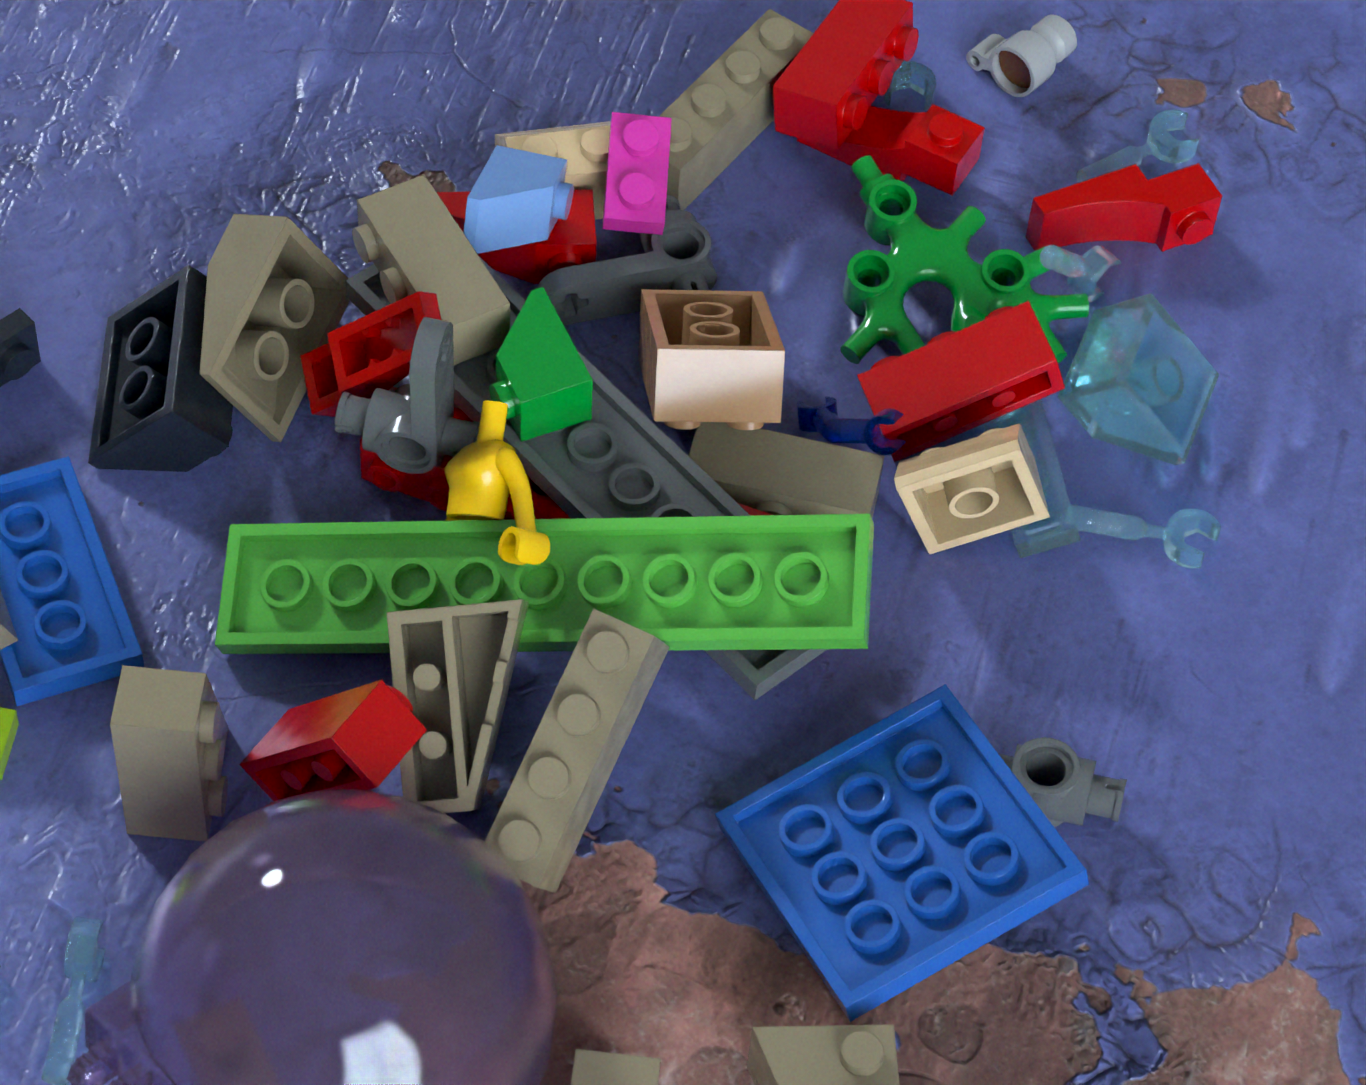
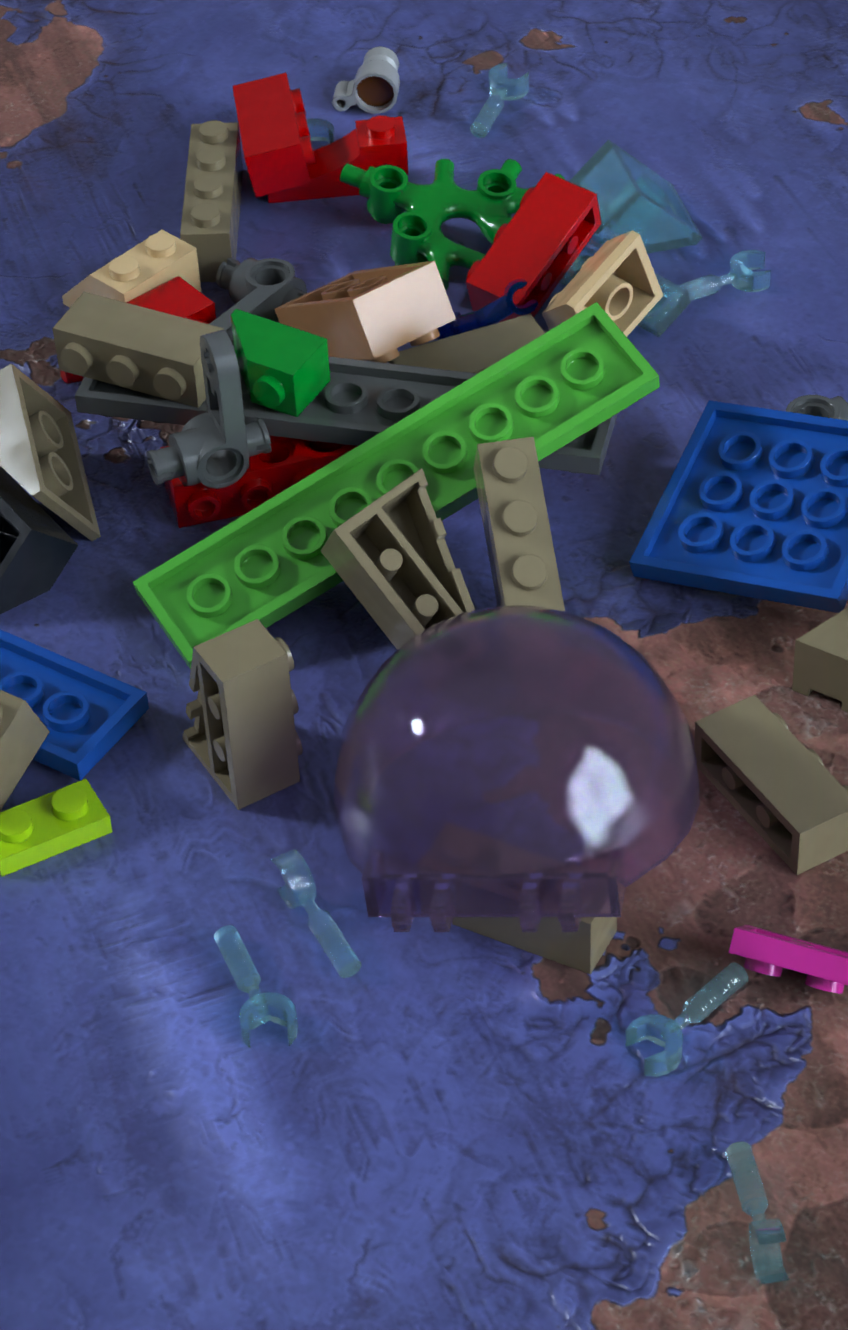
camera: 30 degrees left, 10 degrees down
red brick [239,680,427,812] -> none
red slope [300,291,442,417] -> none
yellow piece [444,400,550,565] -> none
medium blue slope [463,145,574,254] -> none
dark pink plate [602,112,672,235] -> none
red slope [1025,163,1222,252] -> none
clear light blue piece [1040,245,1121,302] -> none

